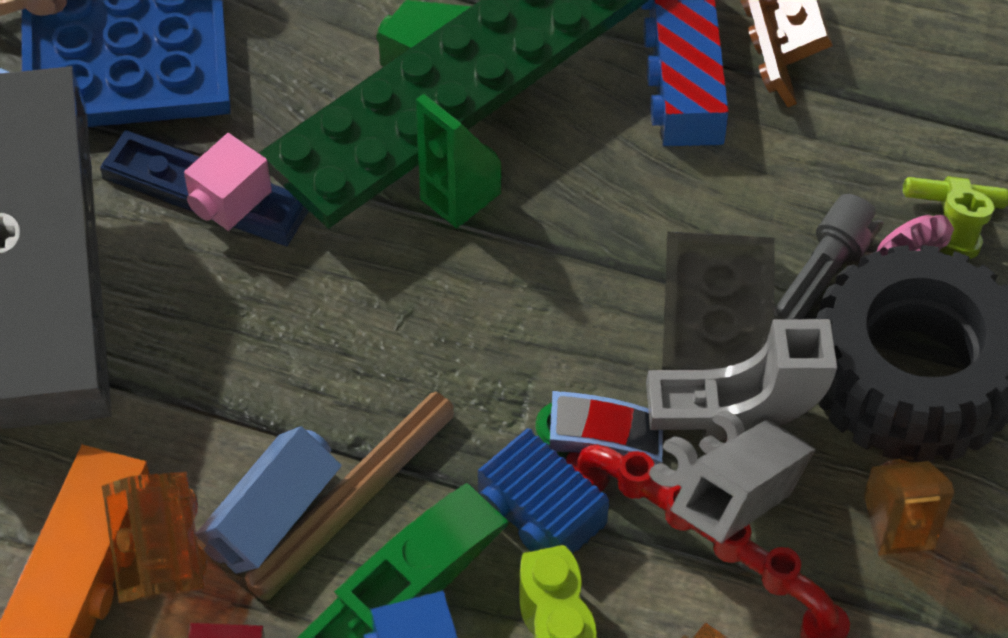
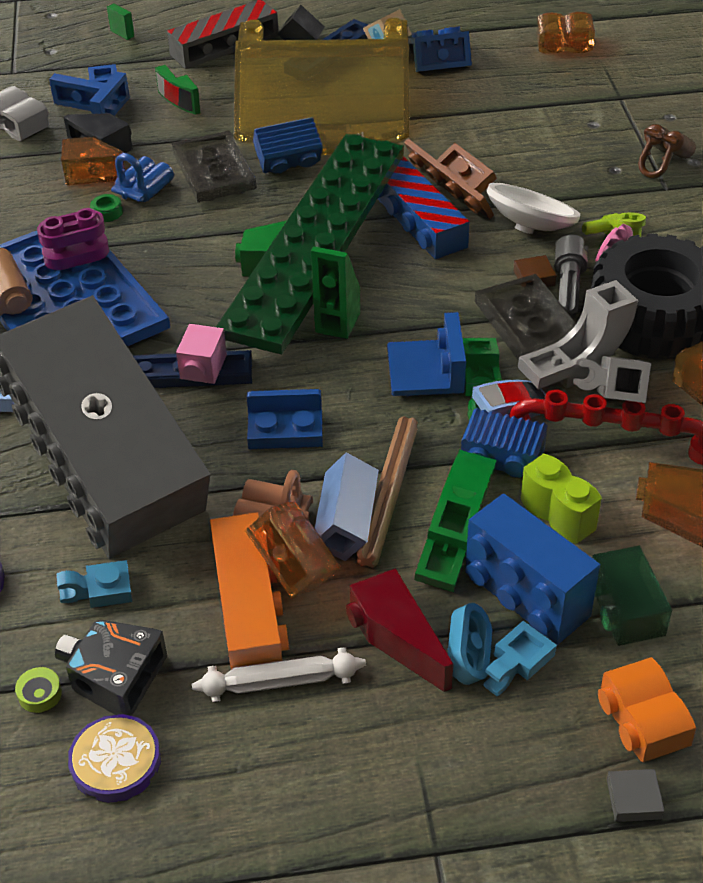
camera: 25 degrees left, 10 degrees down
none -> nougat piece [233,470,313,536]
none -> blue bracket [247,389,323,449]
none -> blue bracket [387,312,466,396]
none -> green slope [463,338,502,396]
none -> white dish [487,183,581,234]
none -> reddish brown tile [513,255,556,291]

